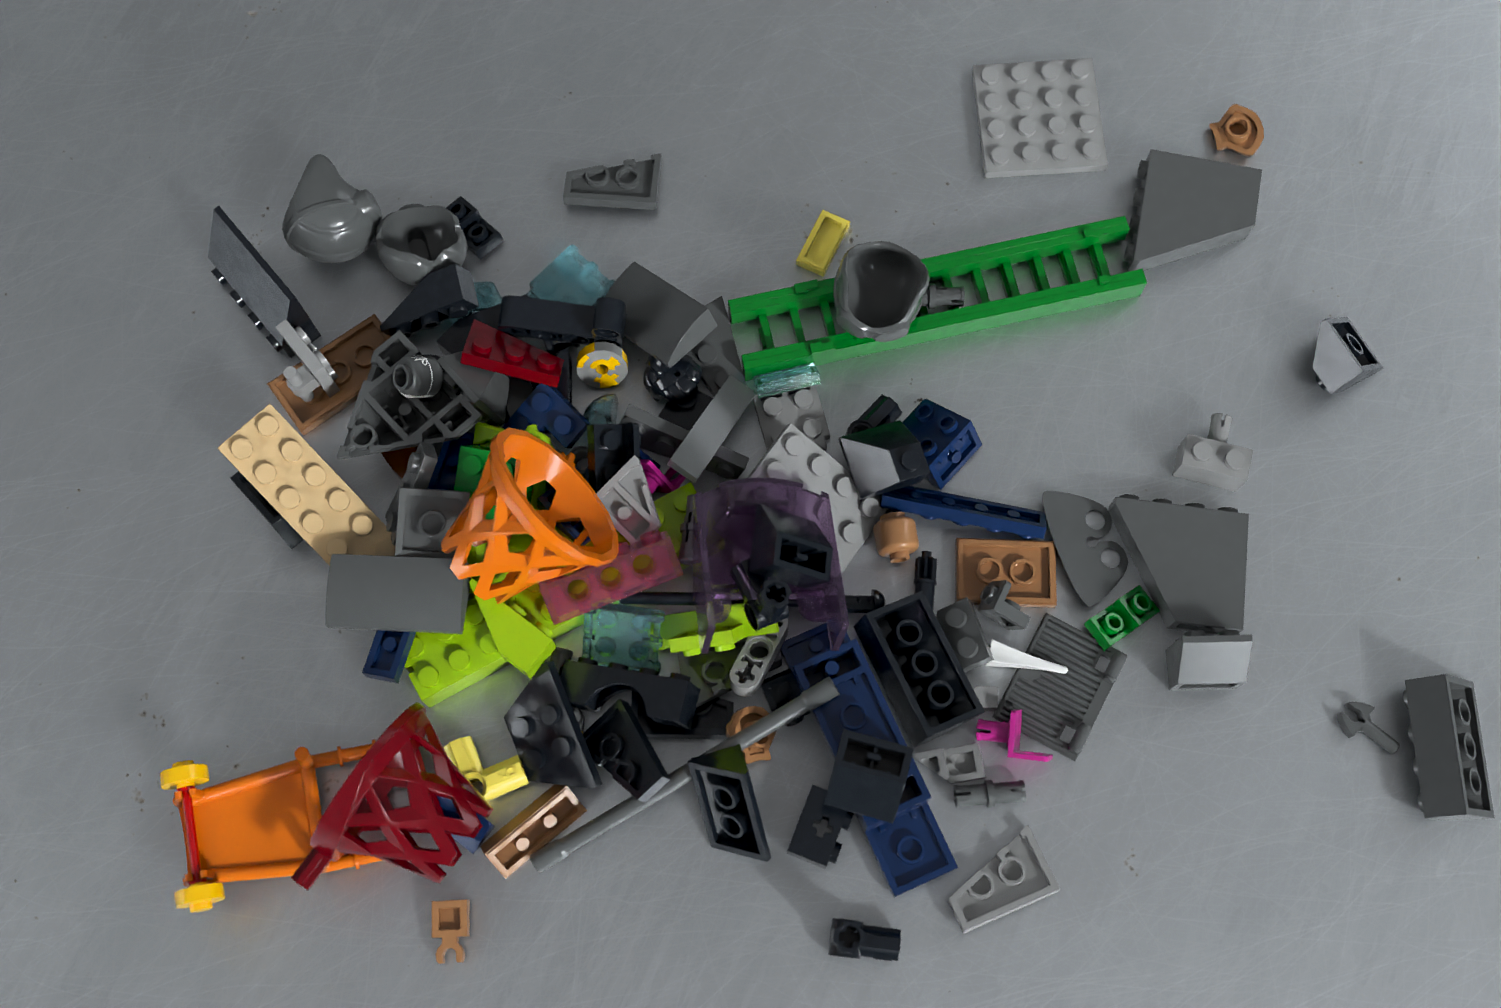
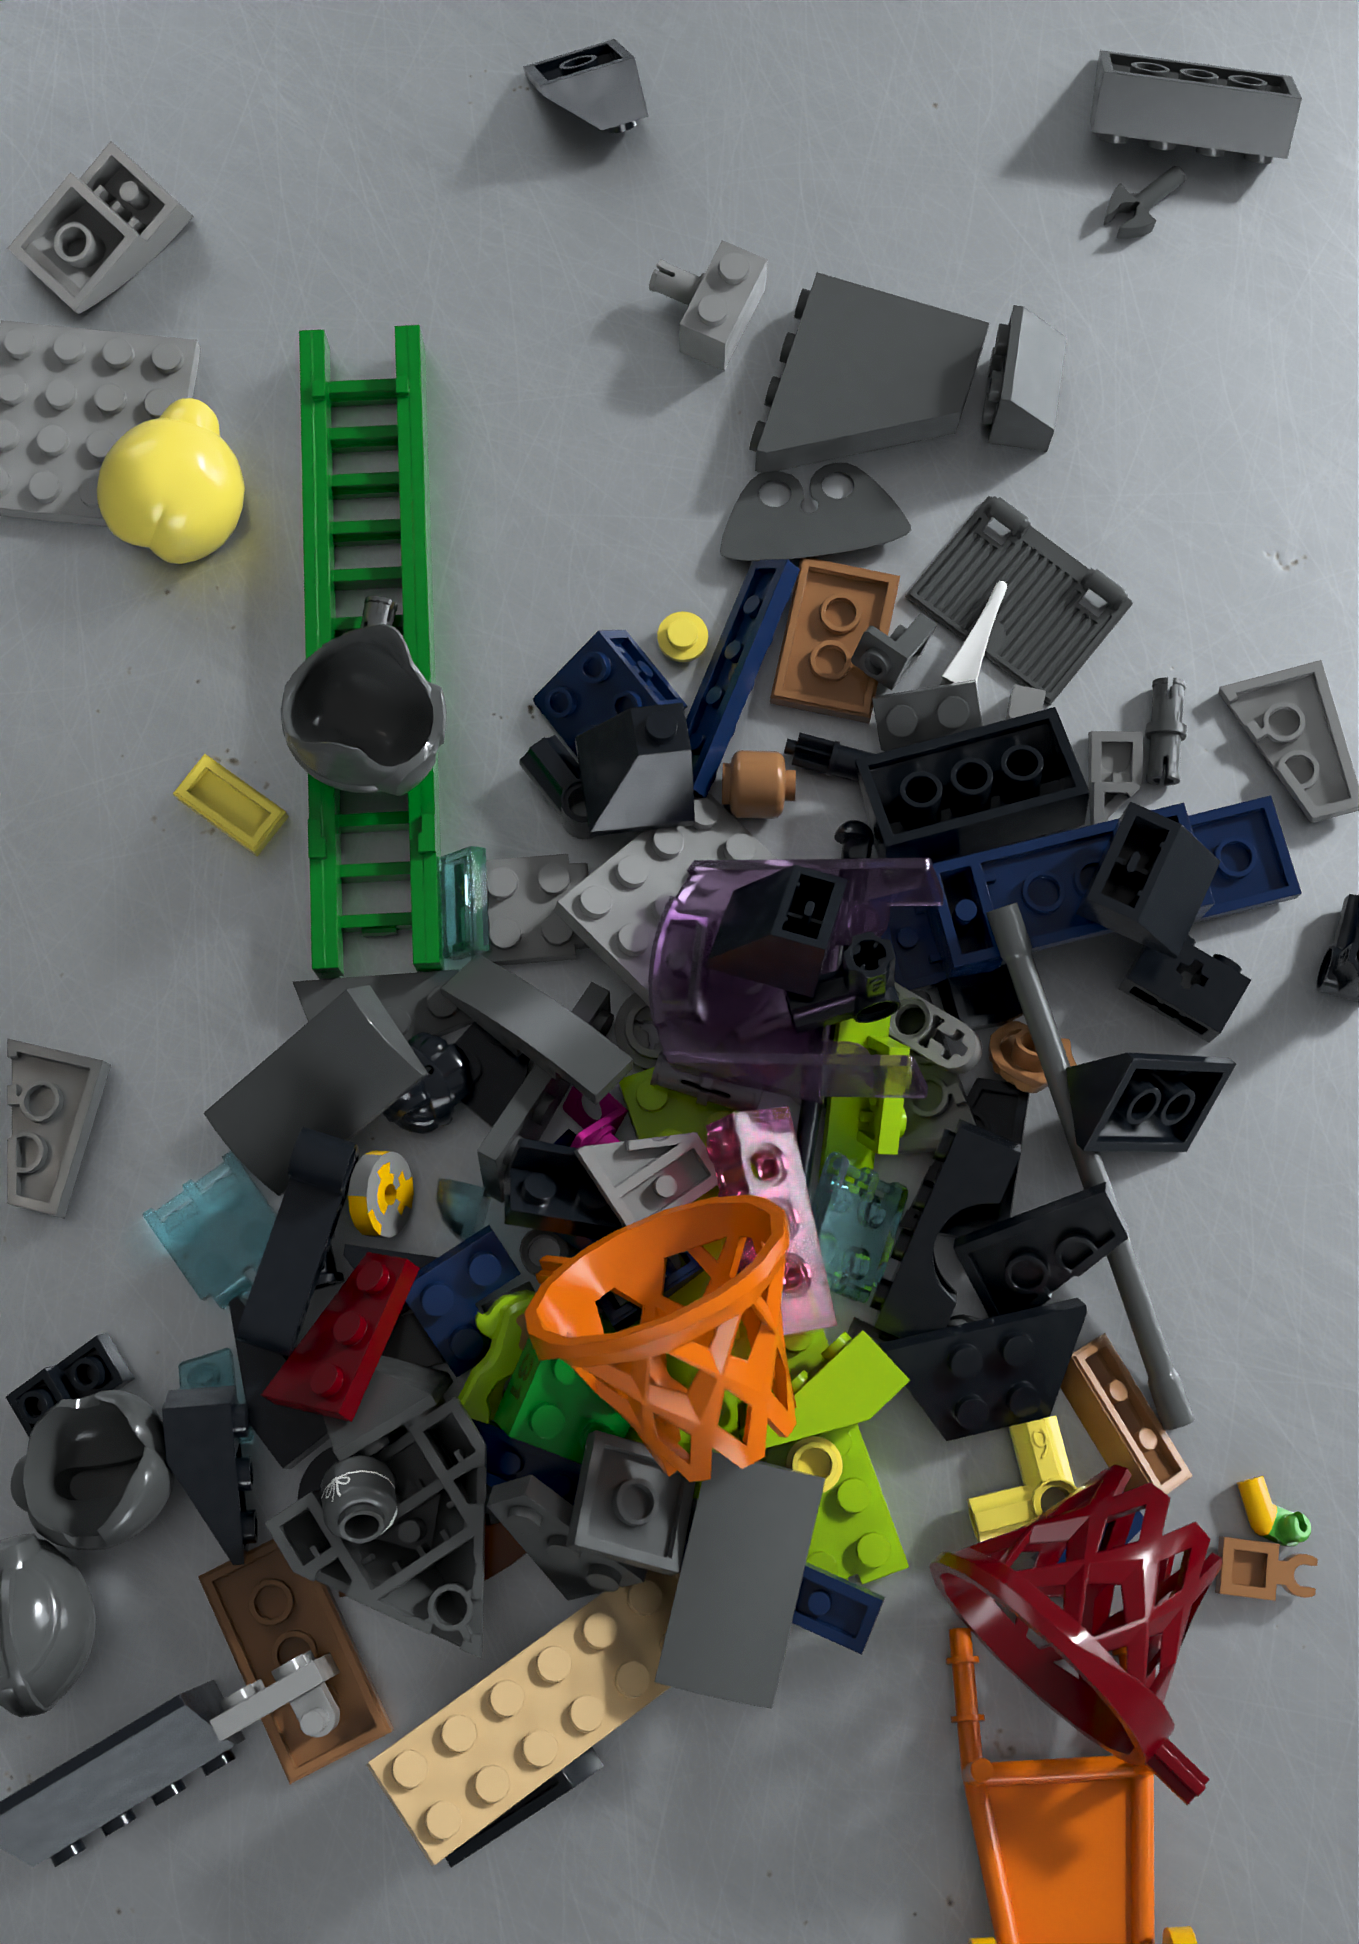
camera: 80 degrees left, 5 degrees up
dark pink bracket [976,709,1053,762] -> none
green slope [1084,585,1160,651] -> none
dark grey slope [1124,149,1262,272] -> none
medium nougat animal [1209,104,1264,156] -> none
none -> light grey slope [7,141,194,314]
none -> light yellow piece [97,398,245,564]
none -> light yellow plate [657,611,708,662]
none -> light yellow plate [786,1436,843,1493]
none -> arm [1237,1476,1311,1547]

